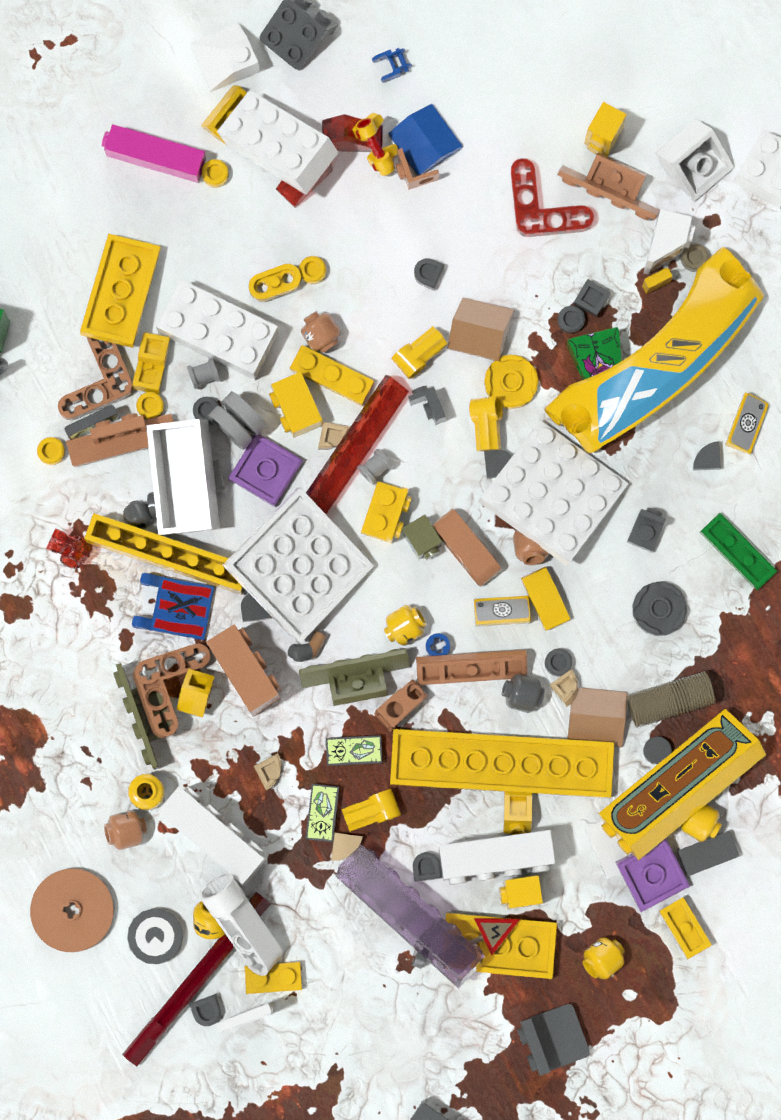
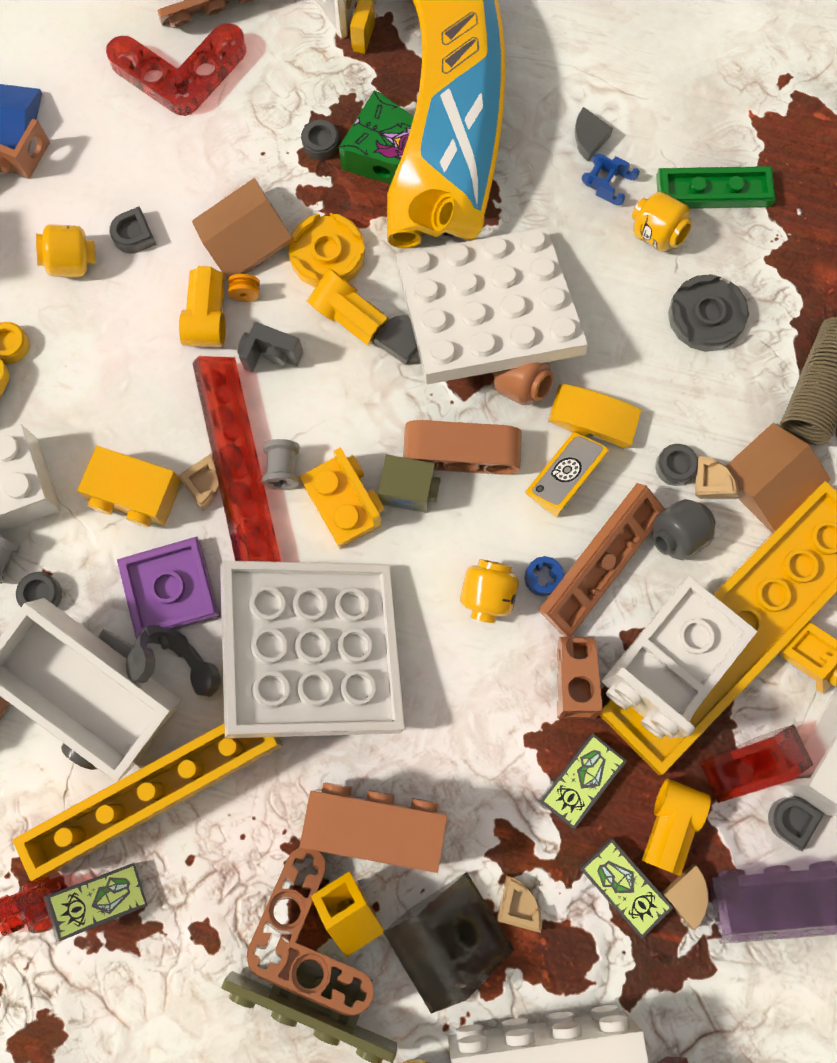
camera: 50 degrees left, 5 degrees down
dark grey piece [123,500,153,529] -> none
flag [132,573,214,641] -> none
light grey wheel [208,391,267,450] -> none
dark grey tile [241,594,270,623] -> none
arm [288,631,327,662] -> none
yellow plate [289,345,374,406] -> none
olive bracket [299,649,410,706] -> none
nougat head [301,311,341,353] -> none
dark grey plate [573,279,611,317] -> none
dark grey bracket [627,508,666,553] -> none
slope [725,392,769,454] -> none
none -> yellow head [36,224,95,277]
none -> tile [43,863,148,942]
none -> dark grey piece [126,625,220,697]
none -> light orange piece [228,274,260,302]
none -> clear smoke slope [383,872,515,1014]
none -> blue piece [581,154,640,205]
none -> white bracket [601,576,758,739]
none -> yellow head [632,192,693,251]
none -> clear red slope [699,724,814,803]

